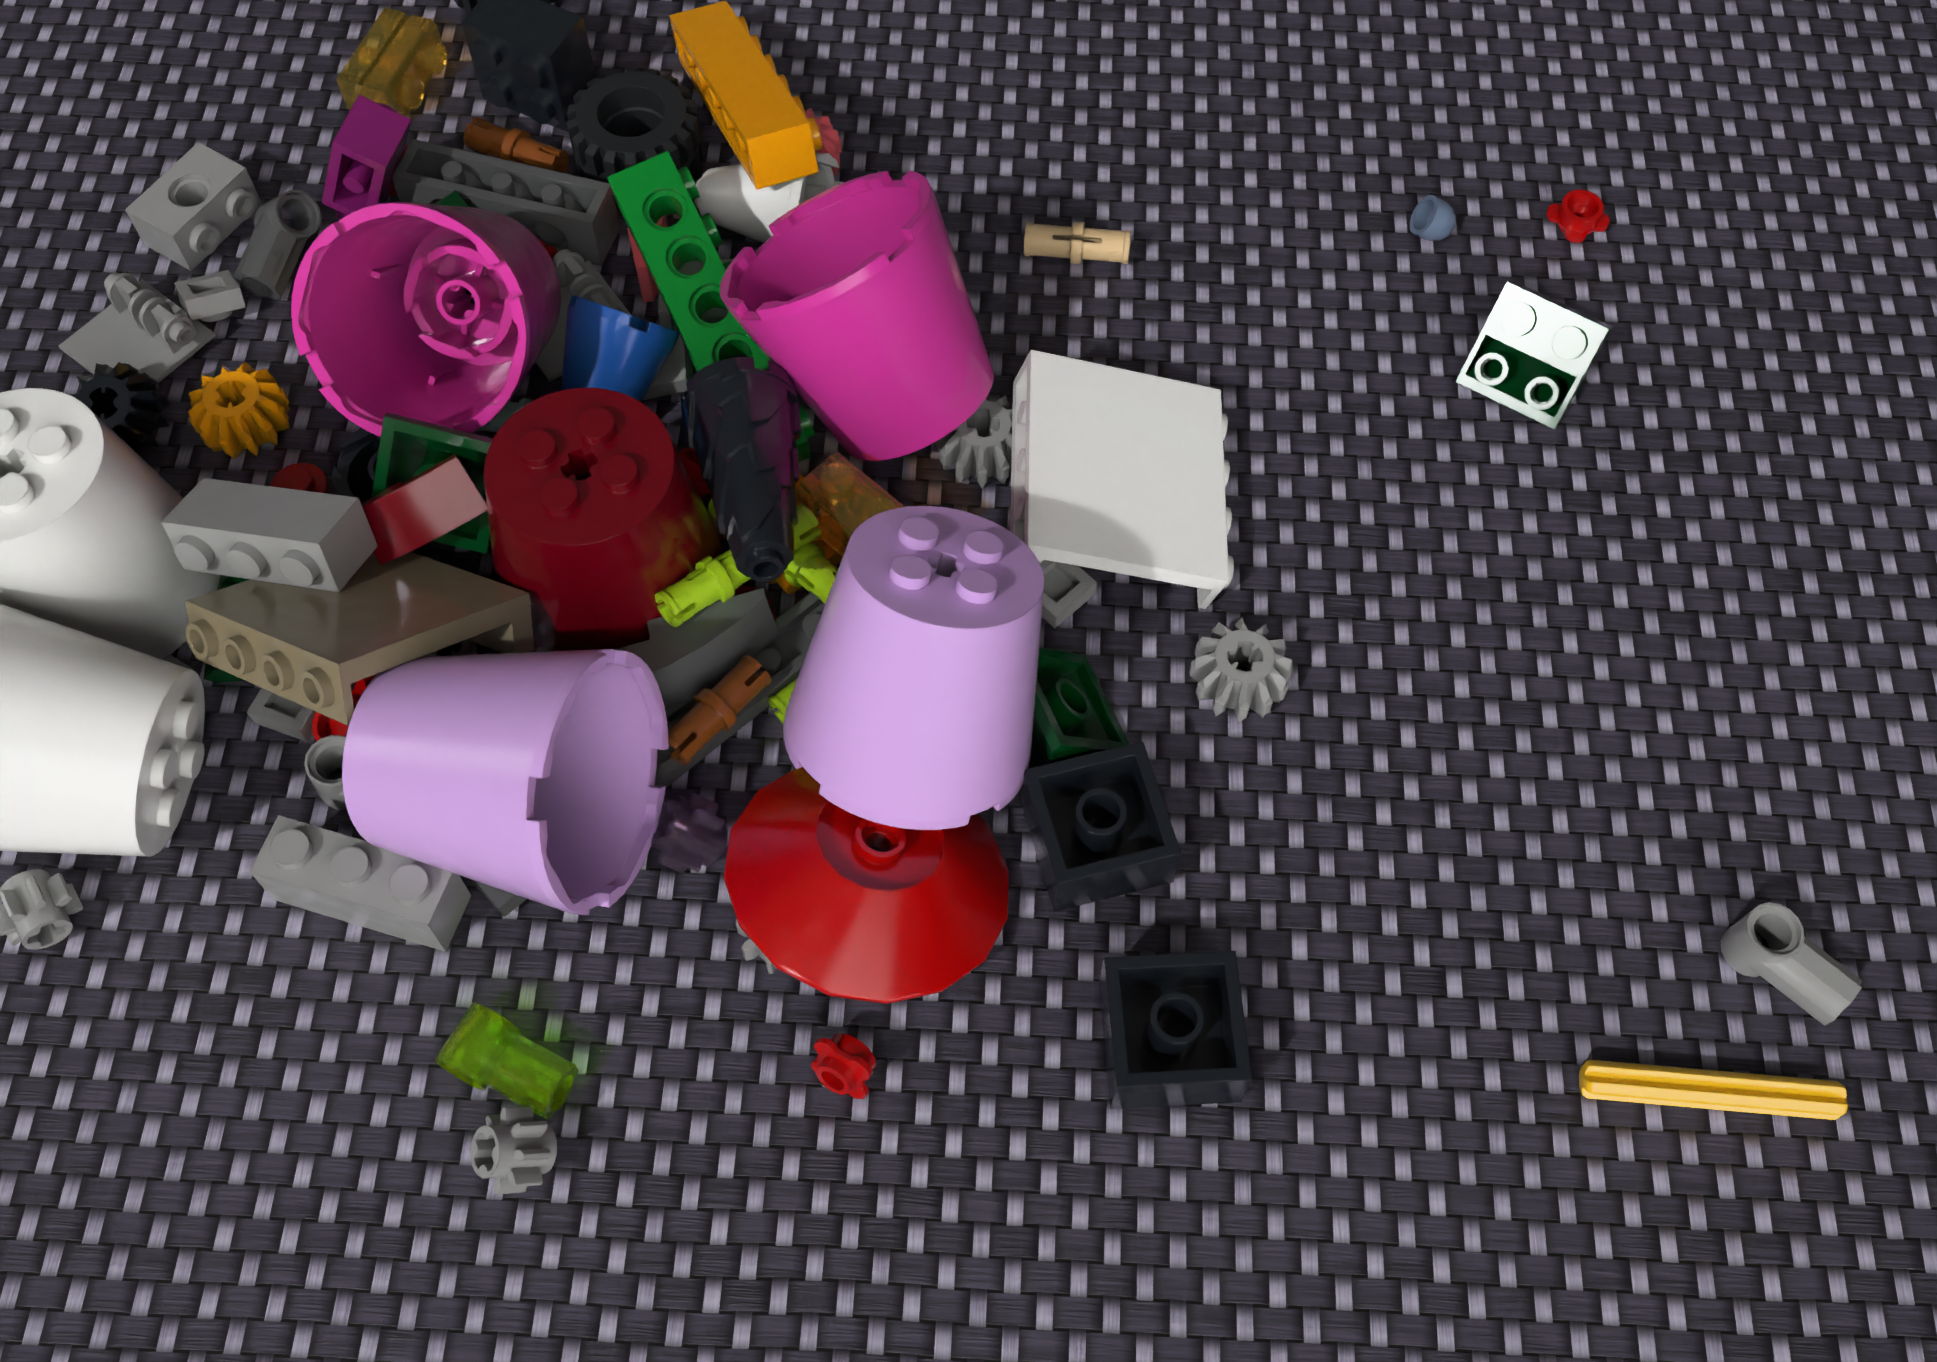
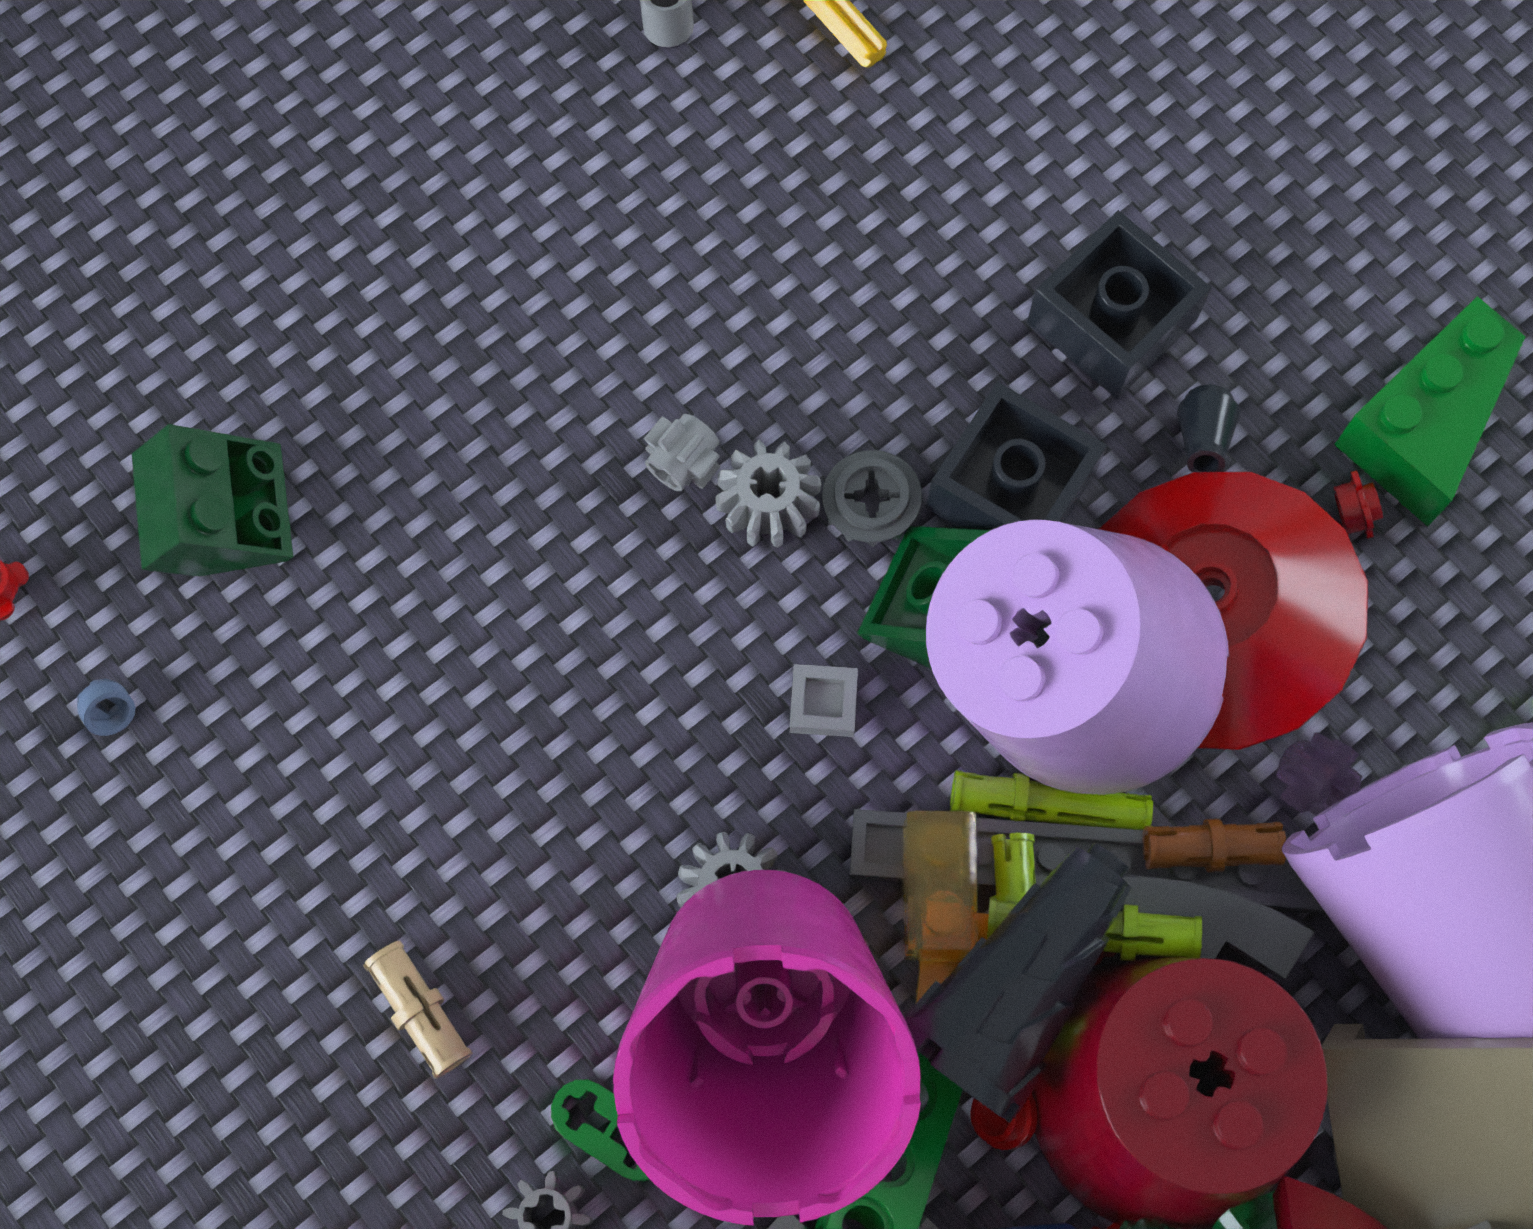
camera: 130 degrees left, 10 degrees up
white panel [1010,350,1234,609] -> none
none -> light grey gear [644,414,721,491]
none -> dark grey gear [822,450,922,547]
none -> black cone [1177,384,1240,472]
none -> green wedge [1334,296,1526,527]

